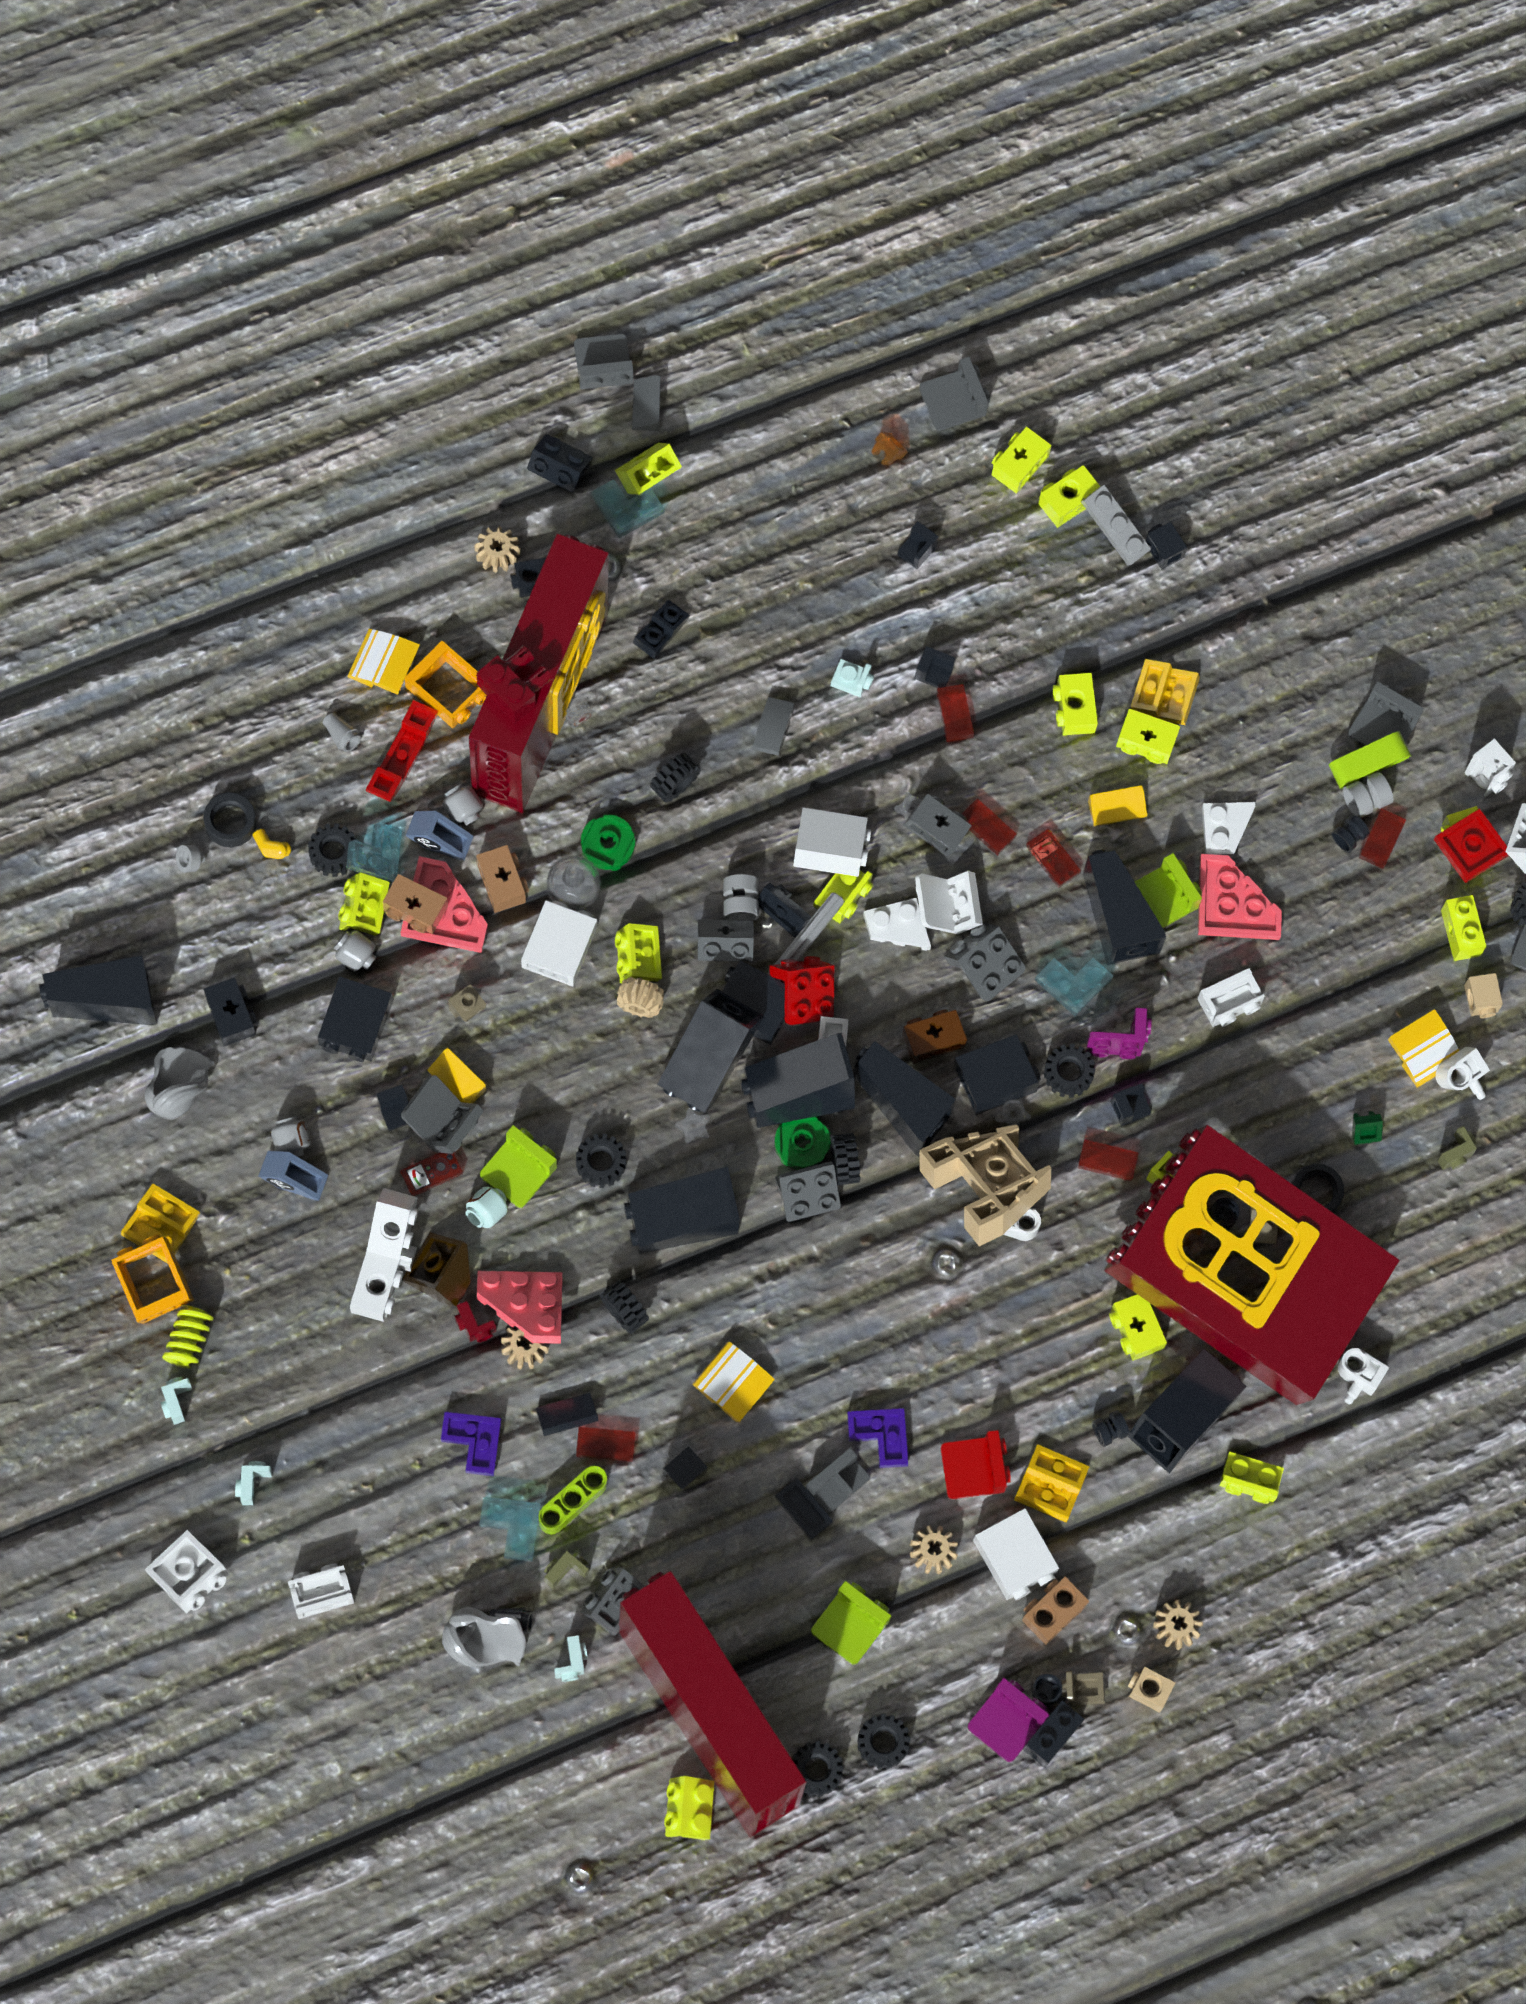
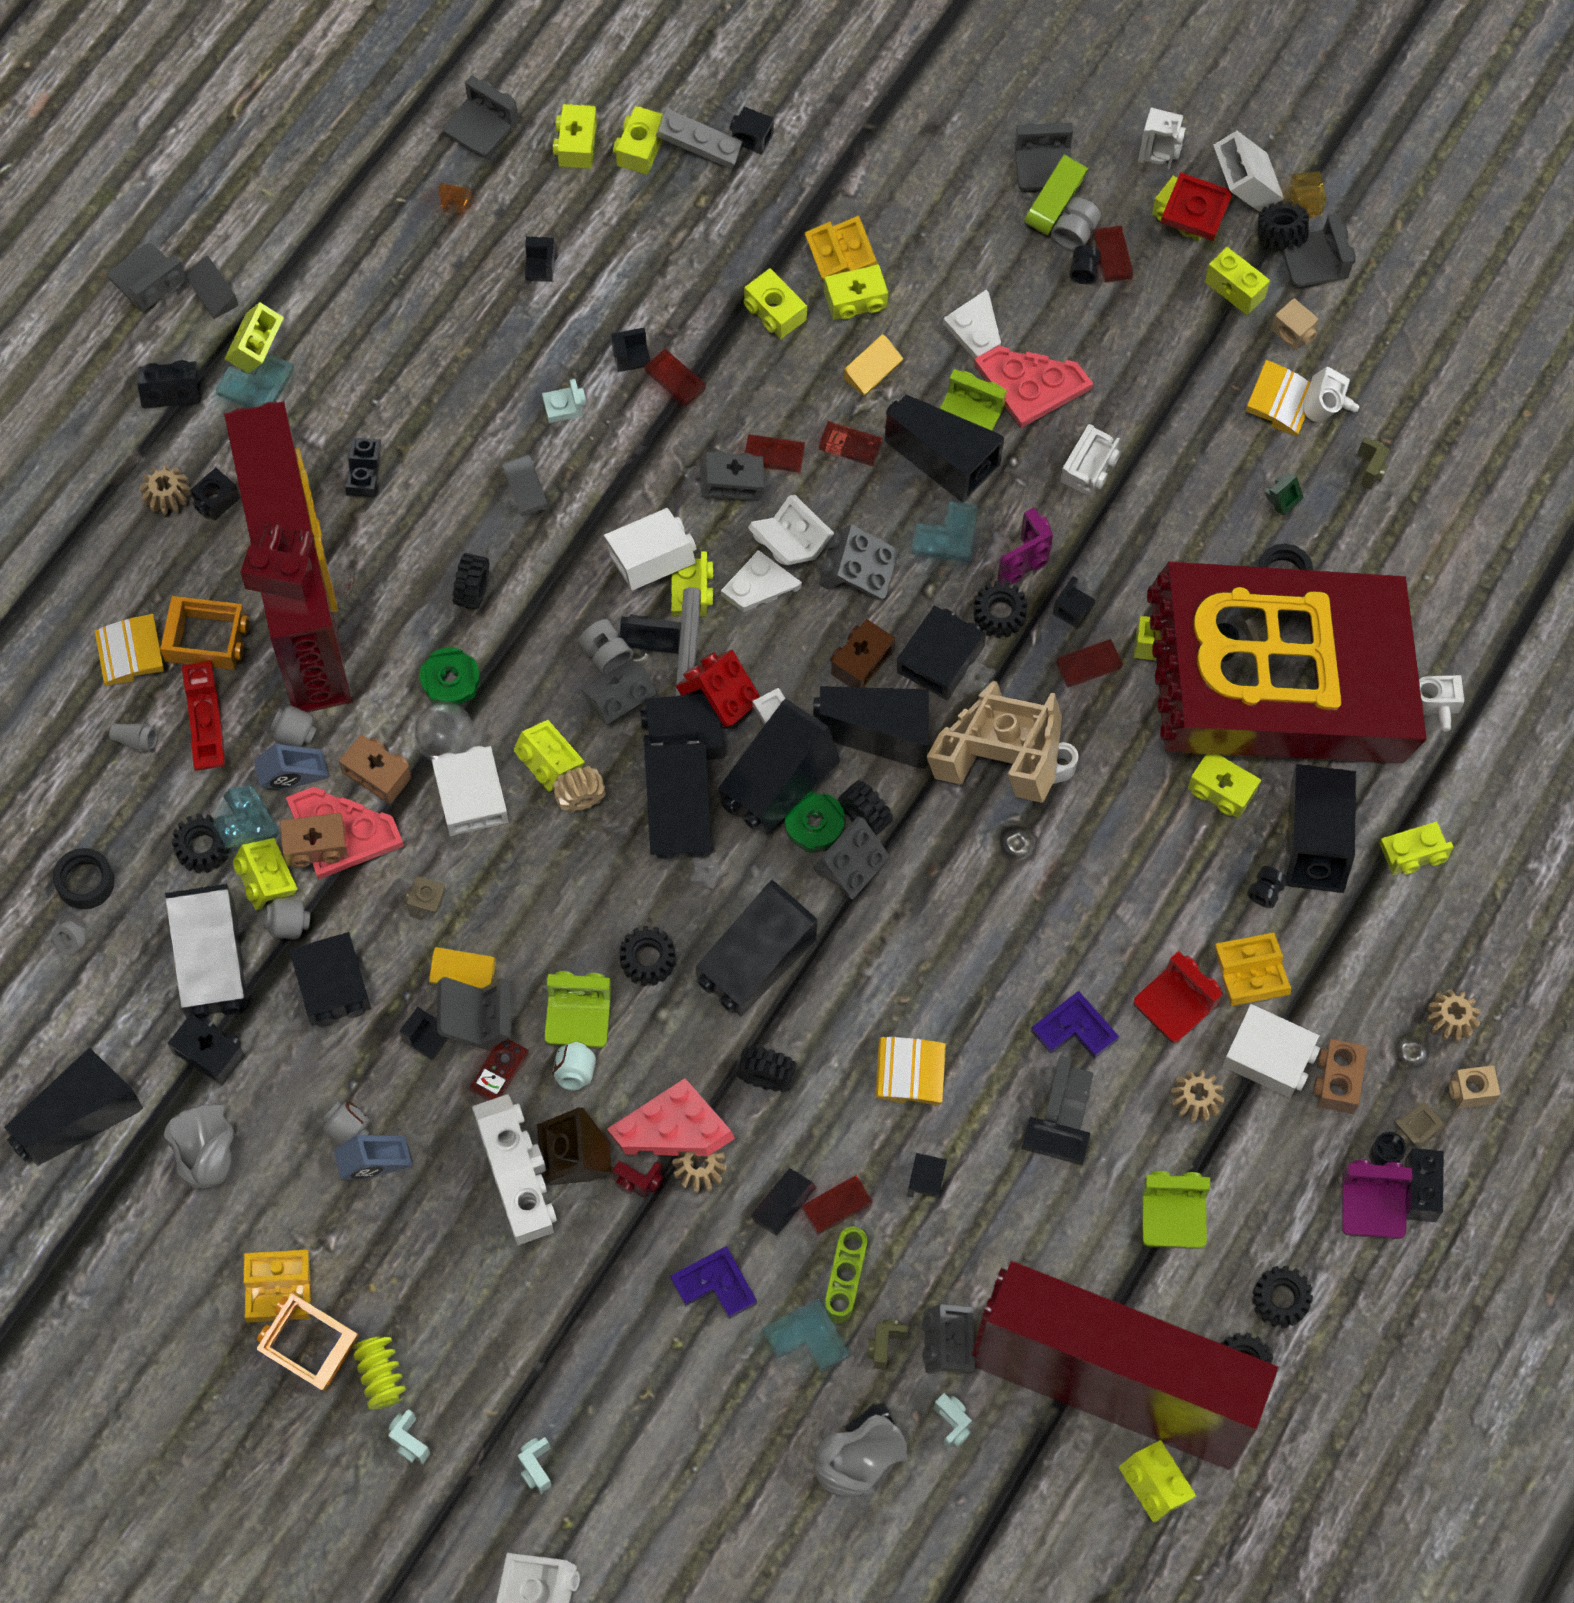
camera: 30 degrees left, 5 degrees down
yellow arm [252,829,291,859] -> none
white hinge [288,1563,354,1619] -> none
none -> slope [165,884,248,1019]

